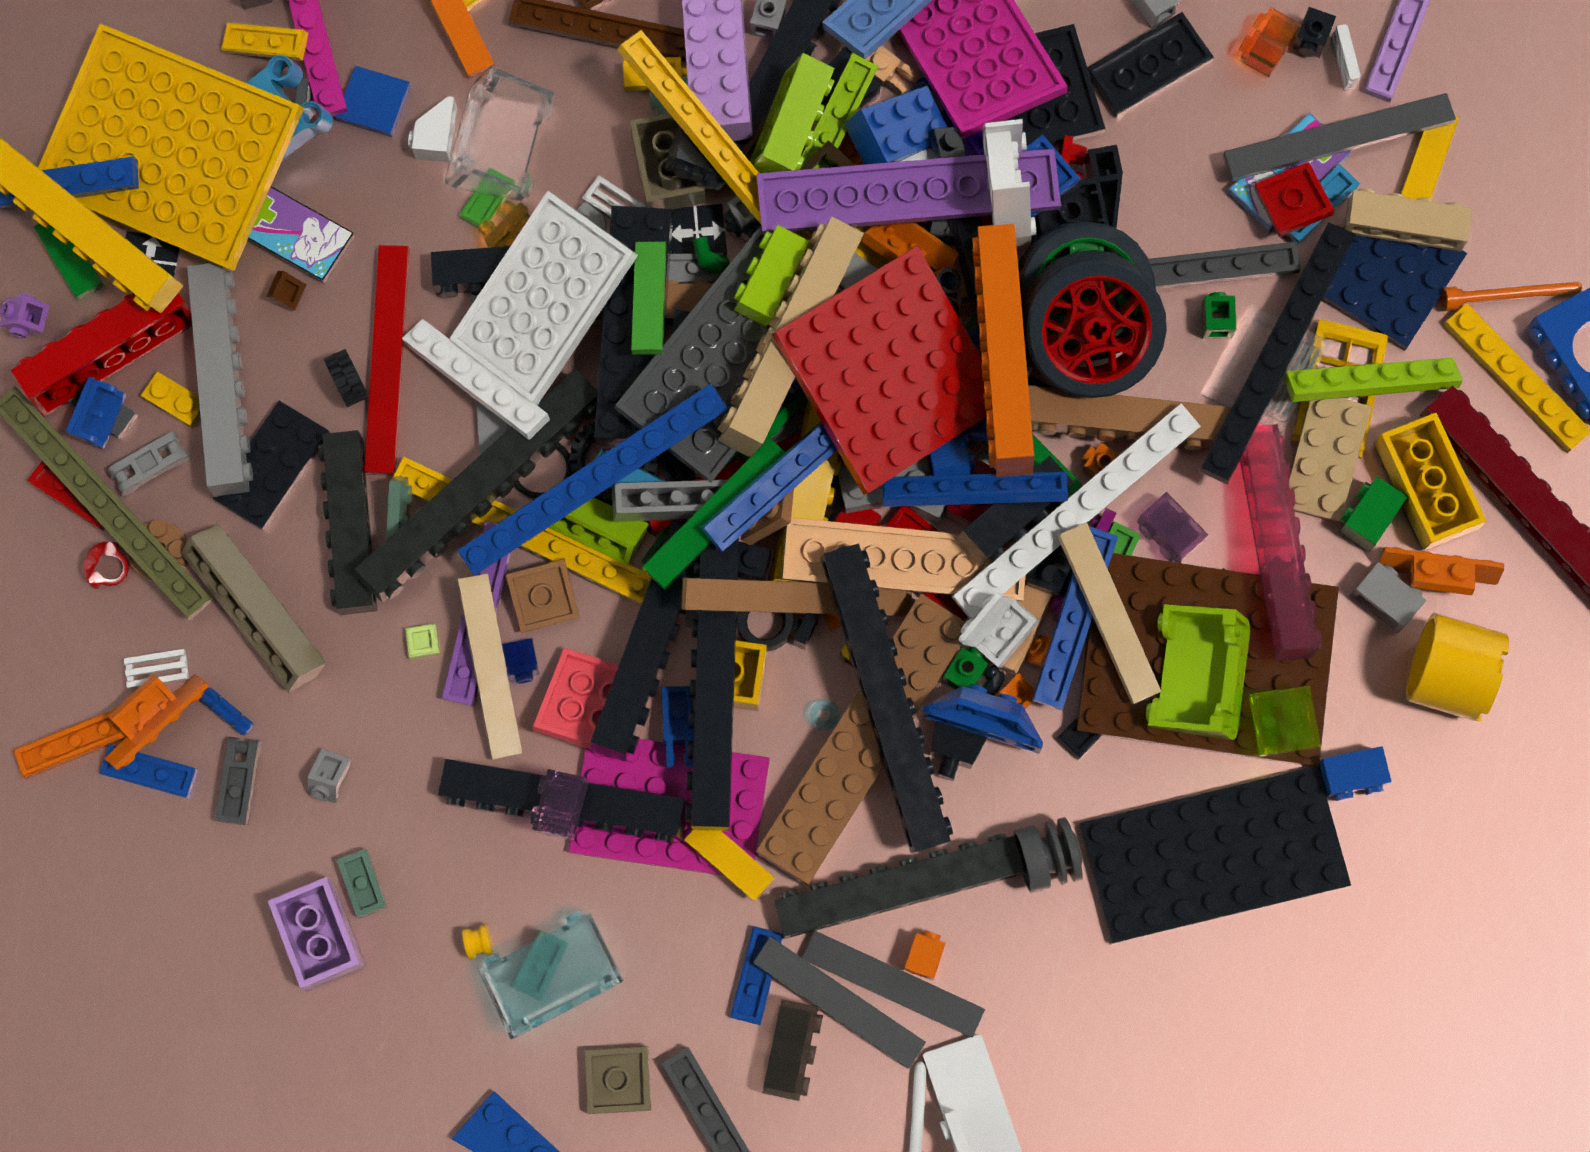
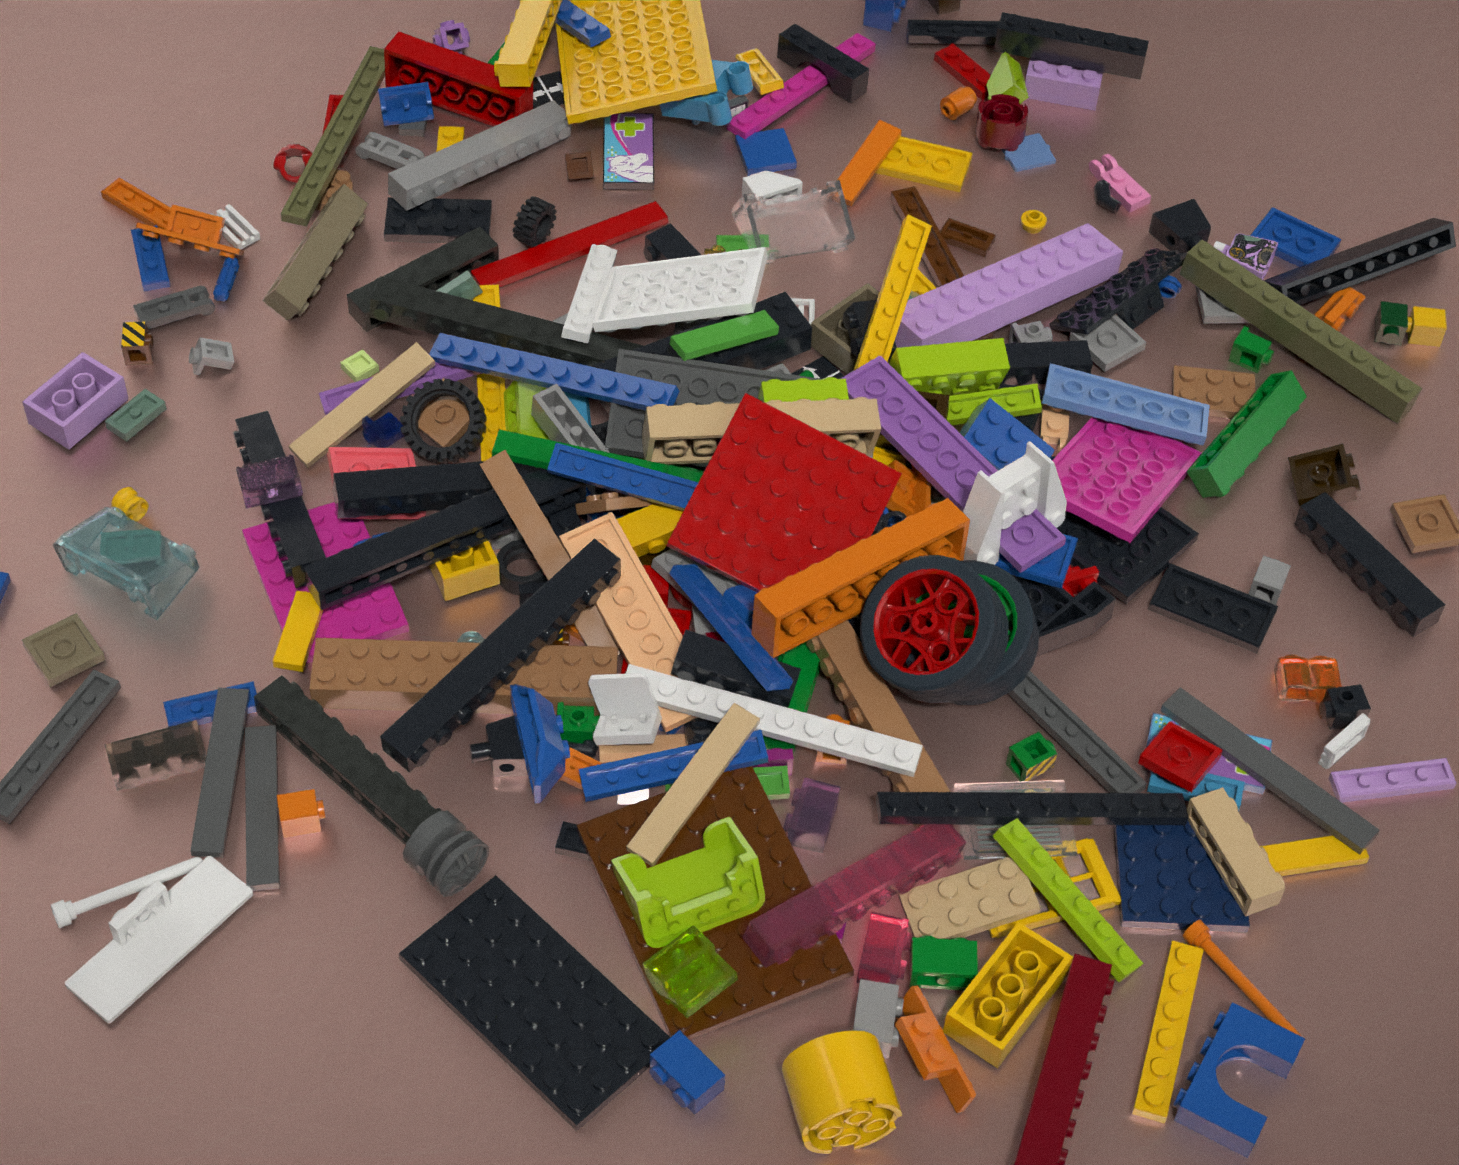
camera: 55 degrees right, 25 degrees down
none -> brick [121,322,153,365]
none -> black tyre [400,379,487,464]
none -> clear pink brick [856,912,913,984]

